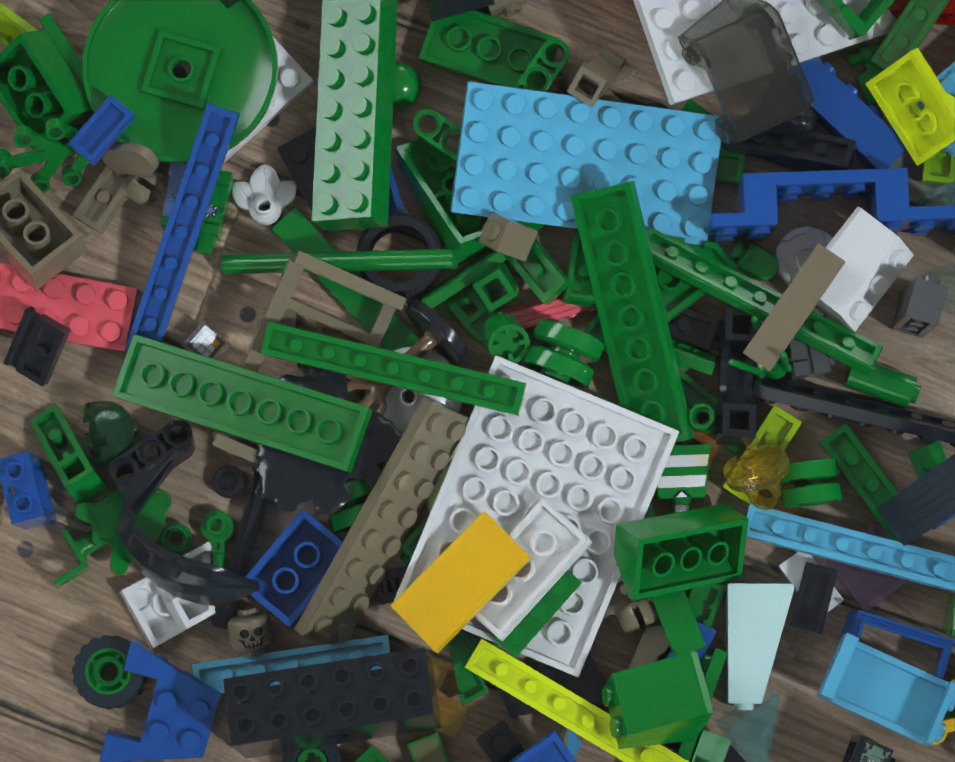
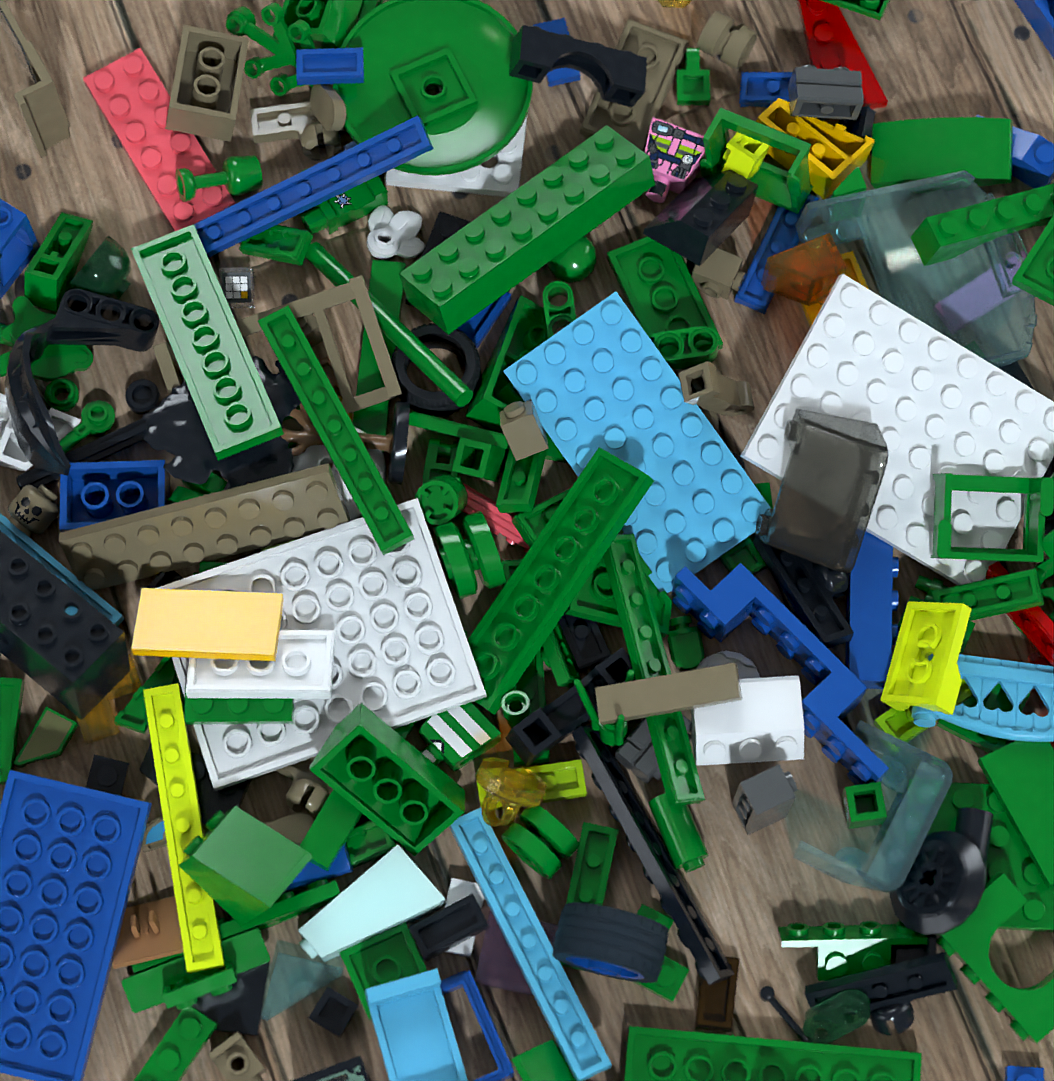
camera: 45 degrees right, 10 degrees down
black plate [3,306,71,387] -> none
none -> green piece [176,156,263,202]
none -> green plate [239,225,313,266]
none -> black plate [308,986,359,1038]
none -> green plate [339,922,427,1020]

